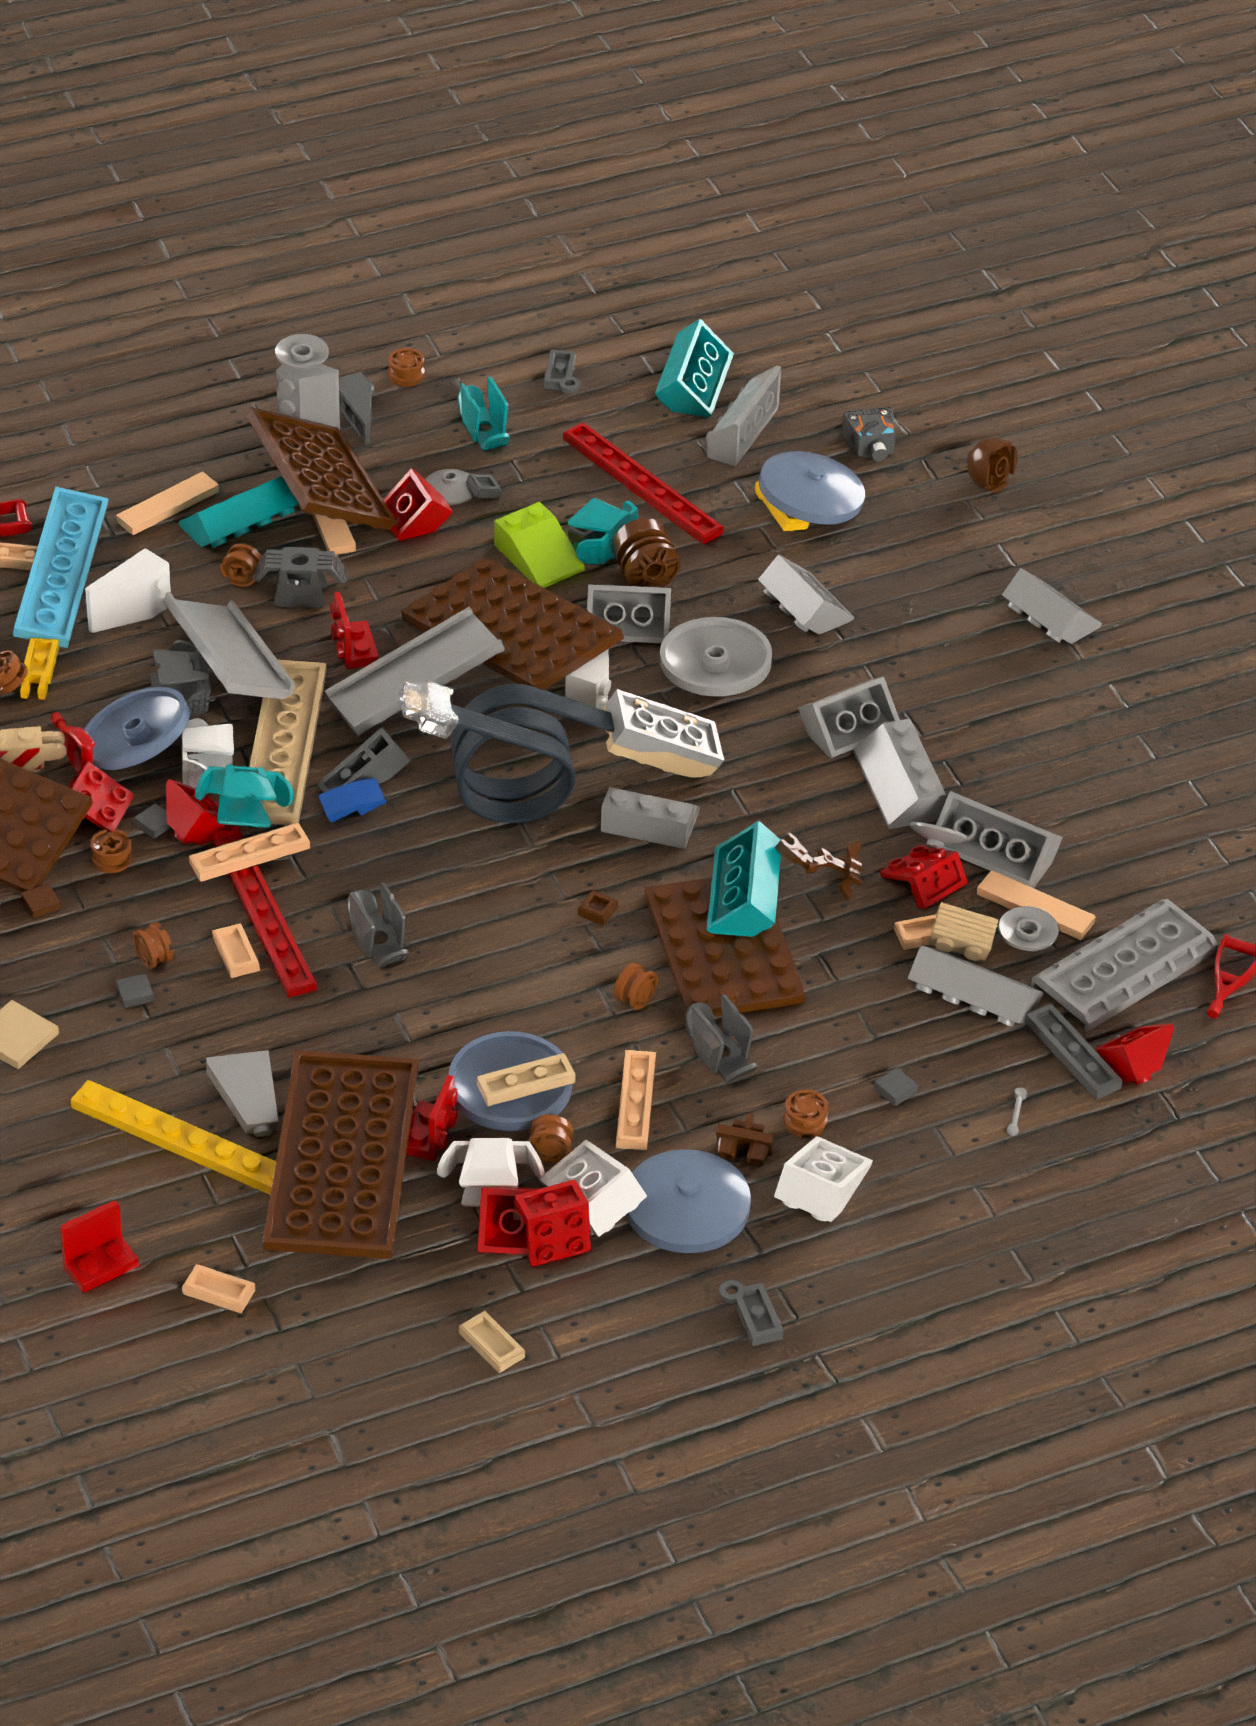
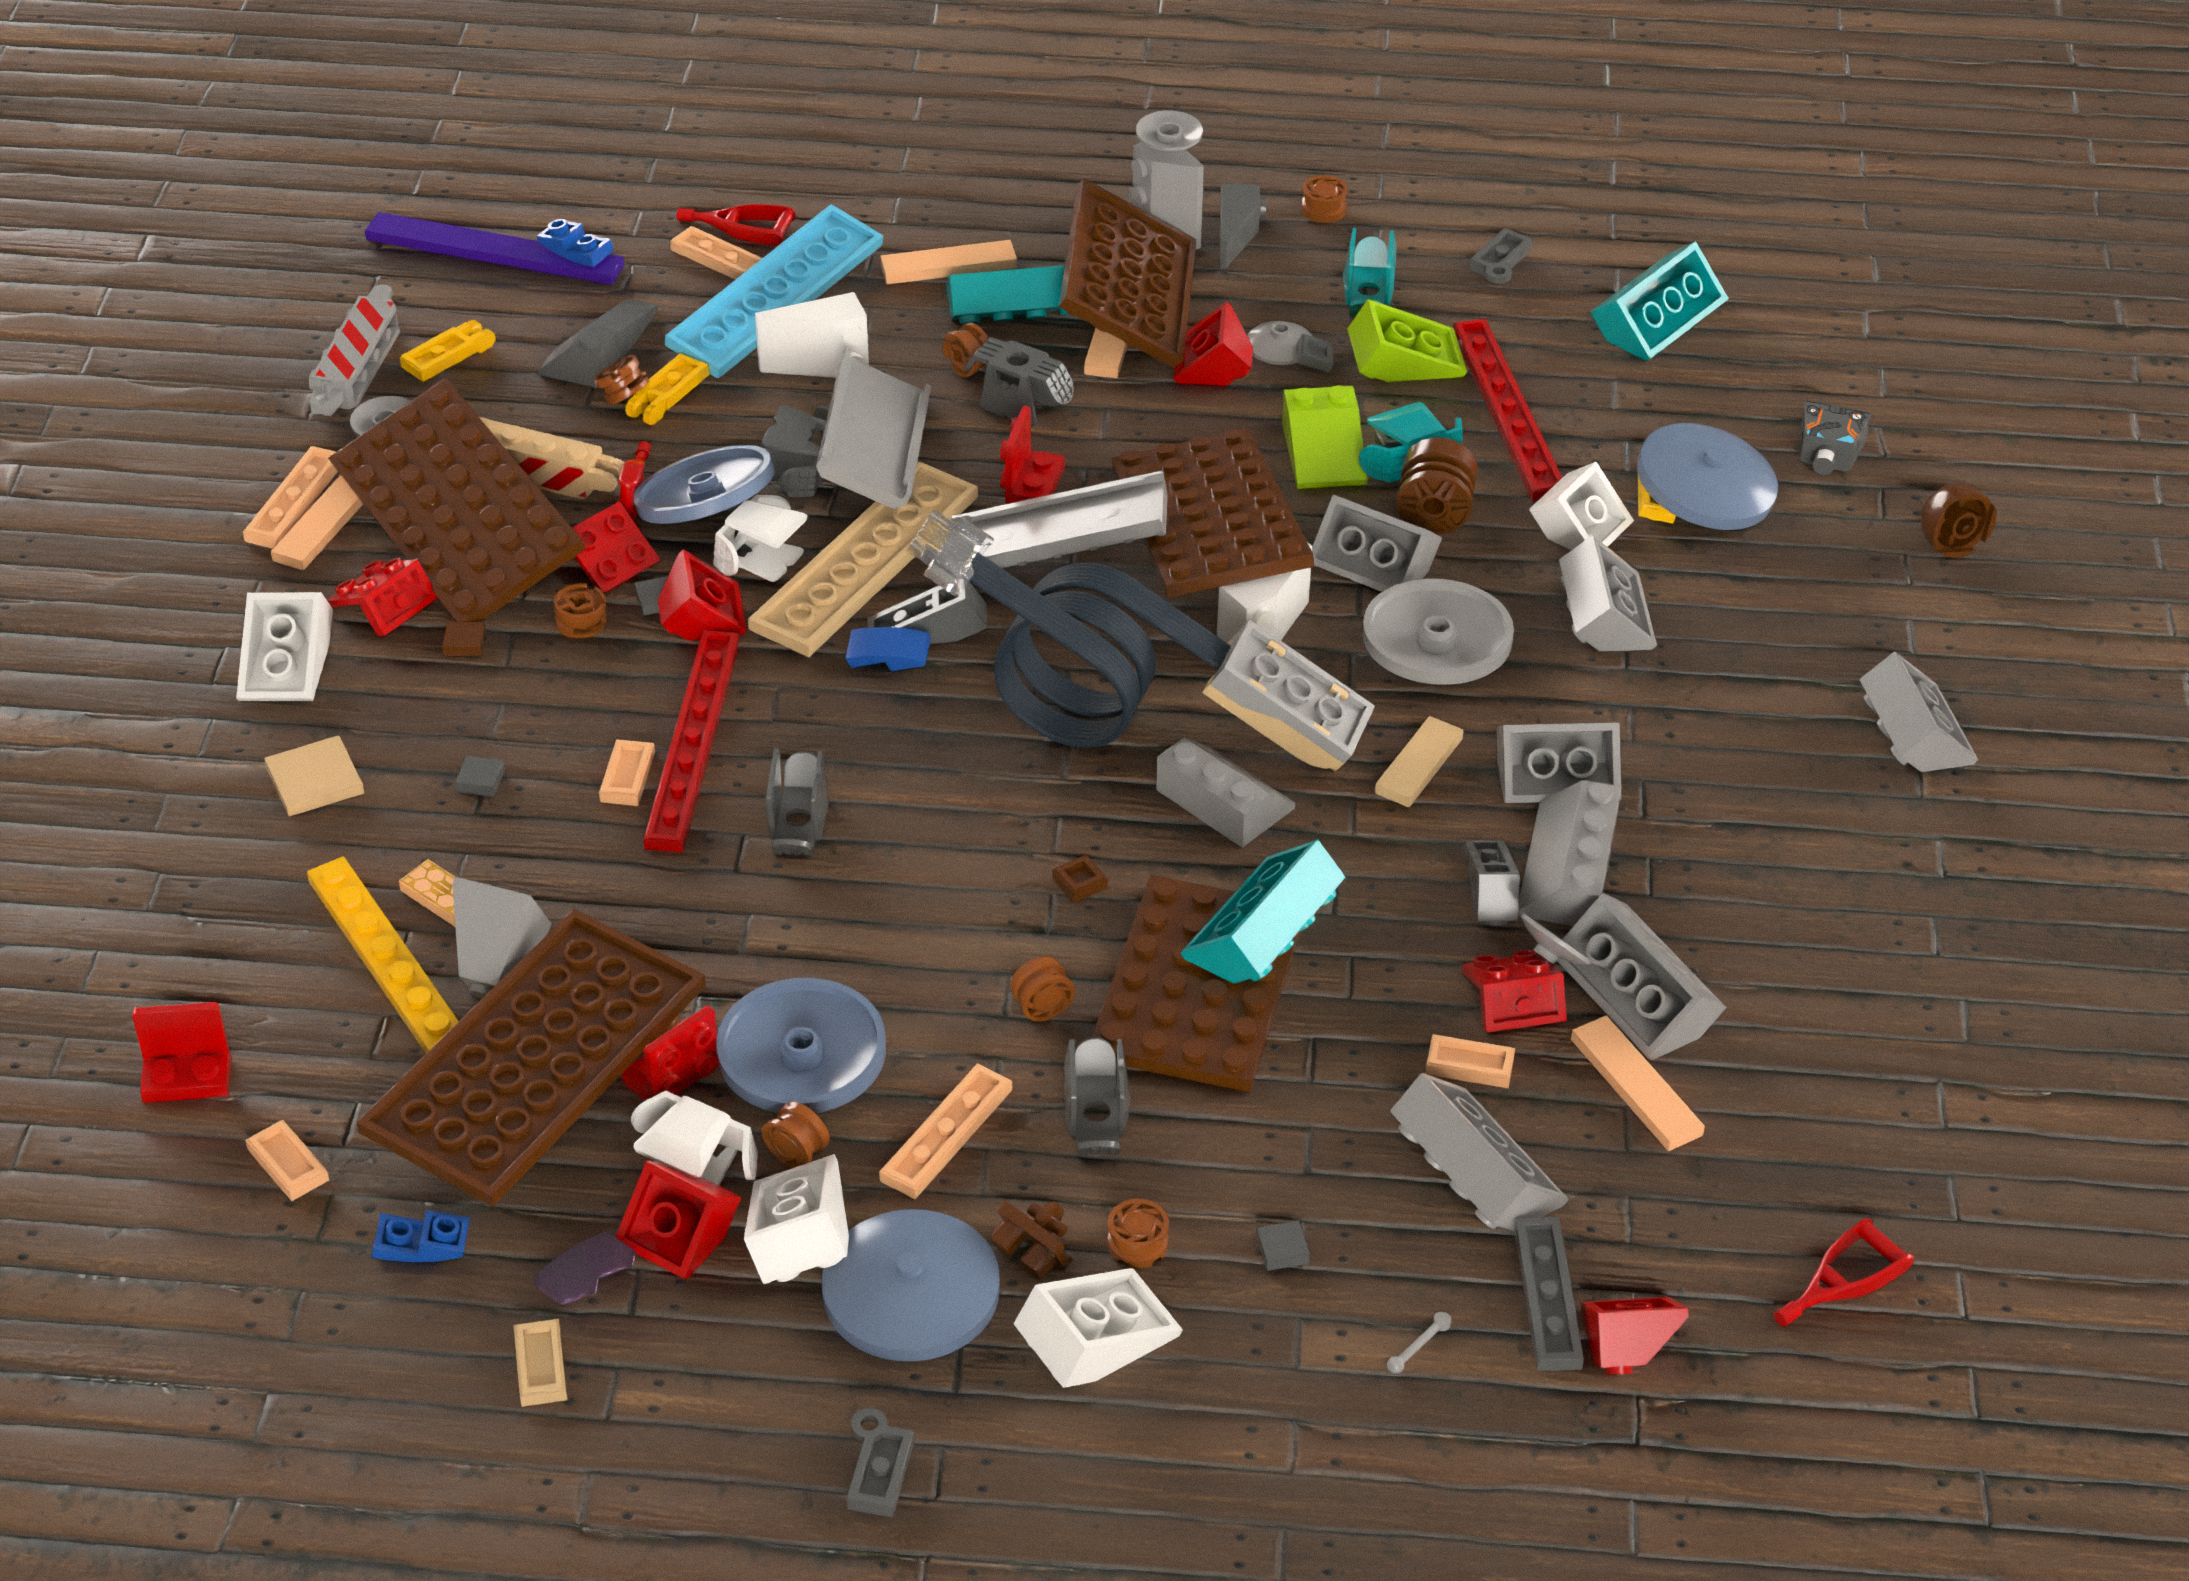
camera: 30 degrees right, 0 degrees up
dark orange wheel [132,922,174,970] -> none
light nougat tile [189,823,310,882] -> none
teal piece [195,765,294,828] -> none
tan plate [477,1053,576,1106] -> none
red bracket [515,1179,591,1267] -> none
light grey slope [705,365,781,467] -> none
reddish brown piece [775,833,863,900] -> none
tan brick [929,902,998,961] -> none
light grey dish [999,906,1059,951] -> none
light grey ladder [1031,899,1218,1032] -> none
none -> blue slope [371,1210,470,1262]
none -> light nougat tile [399,859,455,927]
none -> clear purple slope [533,1232,635,1305]
none -> lime slope [1347,299,1467,383]
none -> tan tile [1375,716,1464,807]
none -> dark grey slope [1464,840,1520,926]
none -> white slope [1529,462,1634,550]

